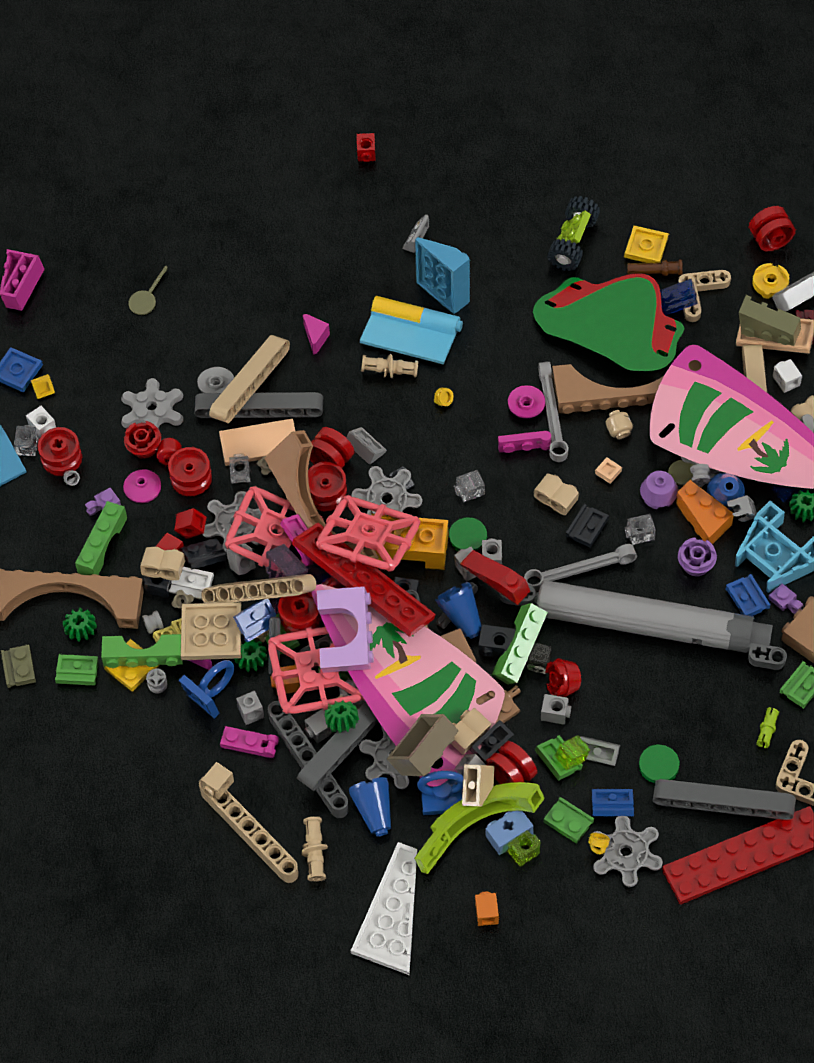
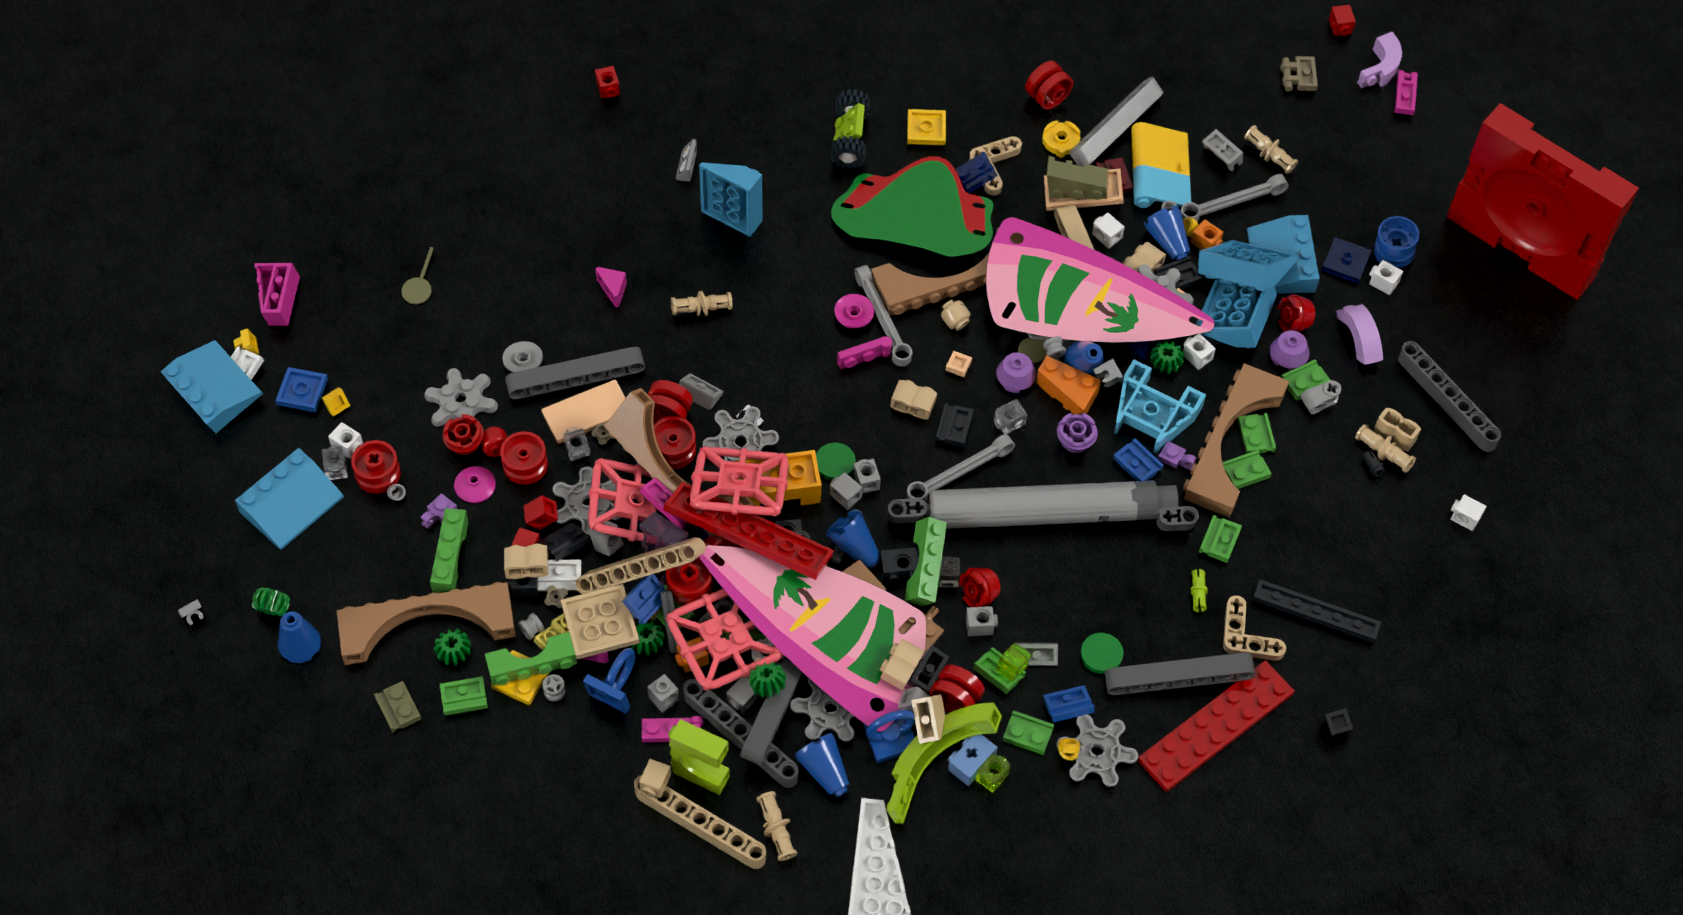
camera: 20 degrees left, 0 degrees up
tan beam [210,335,290,423] -> none
lavender arch [317,587,374,673] -> none
medium azure door [360,296,463,364] -> none
dark tan piece [387,714,458,776] -> none
yellow tile [434,387,454,406] -> none
clear brick [454,470,485,502] -> none
red slope [460,550,530,605] -> none
orange brick [475,892,499,926] -> none
reddish brown pin [627,260,682,276] -> none
none -> lime arch [668,719,730,795]

